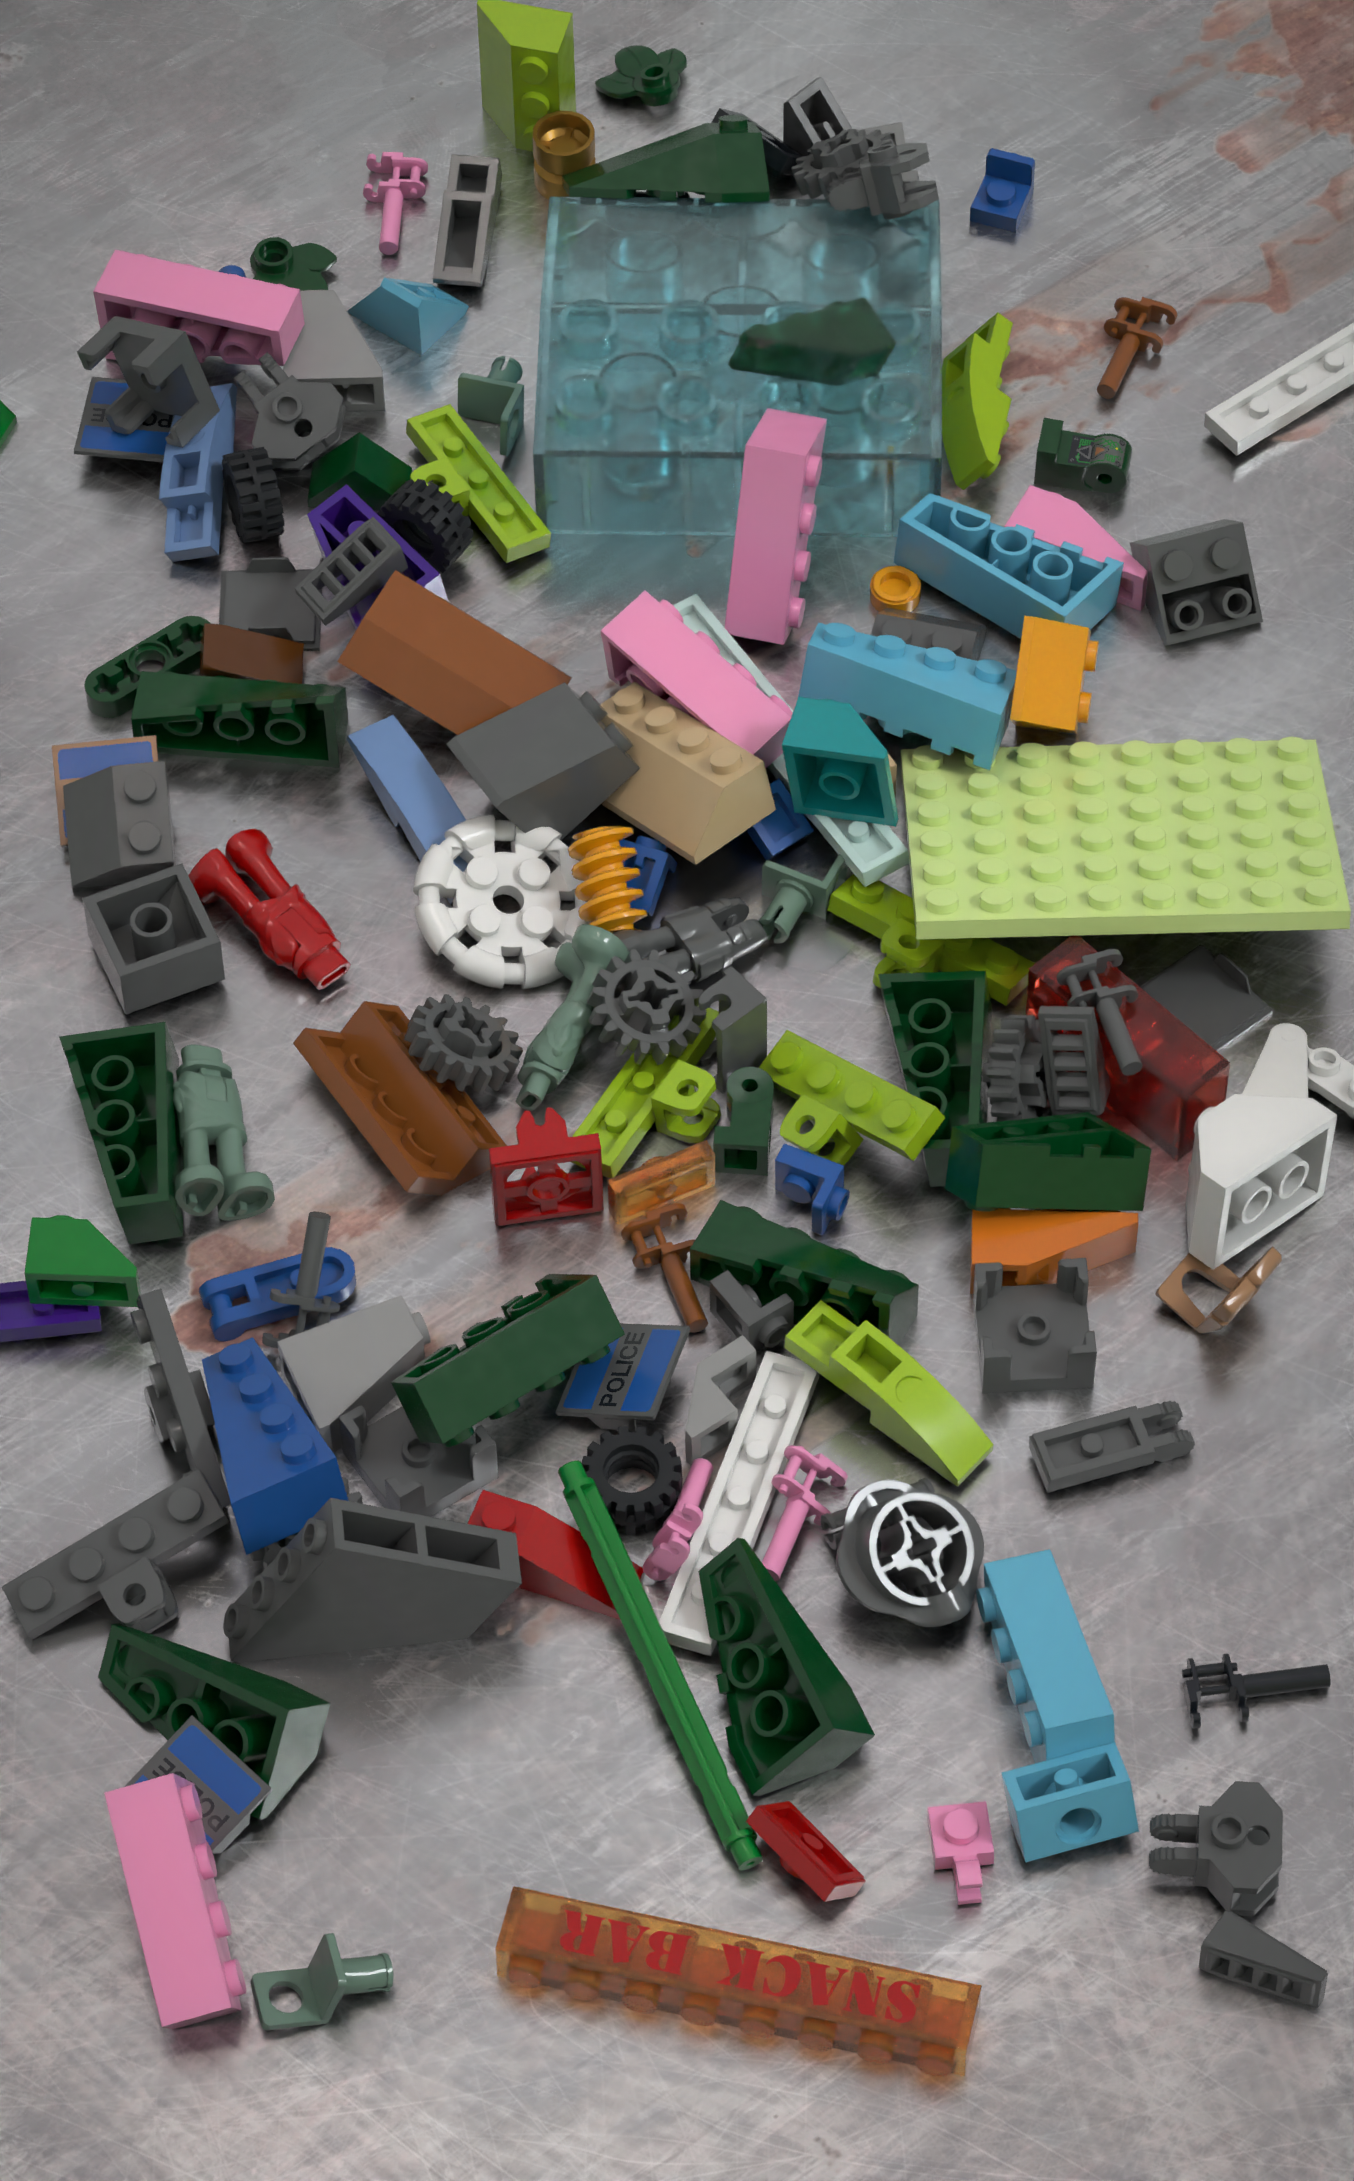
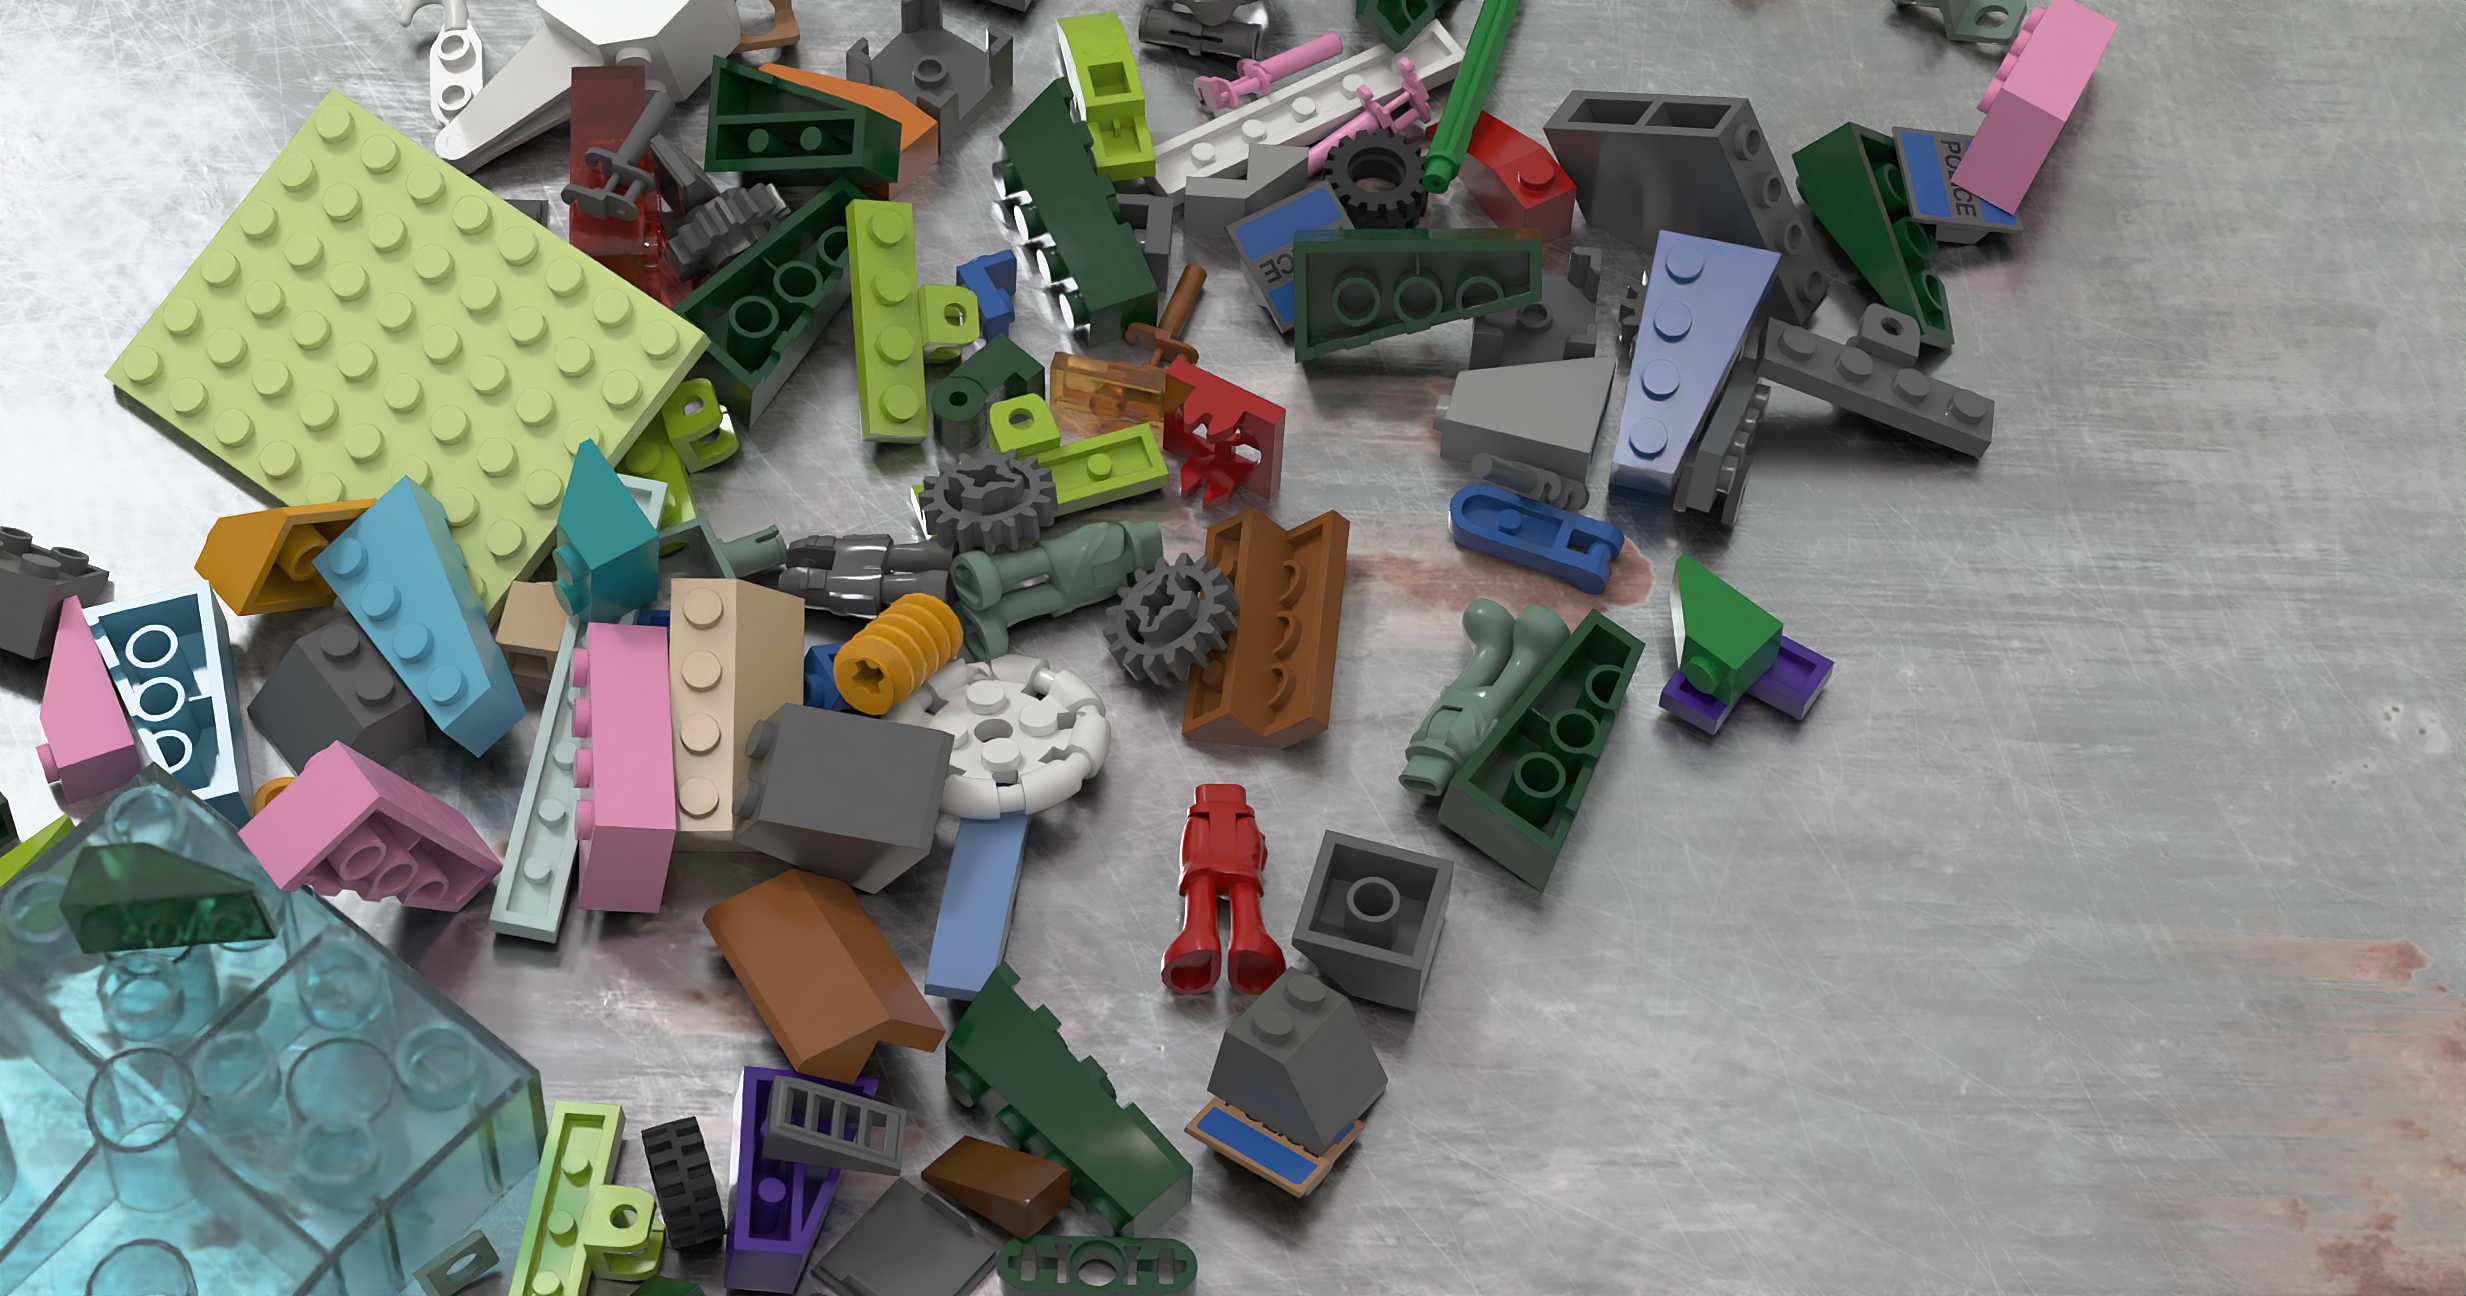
camera: 145 degrees left, 0 degrees up
dark grey hinge [699,966,767,1094] -> none

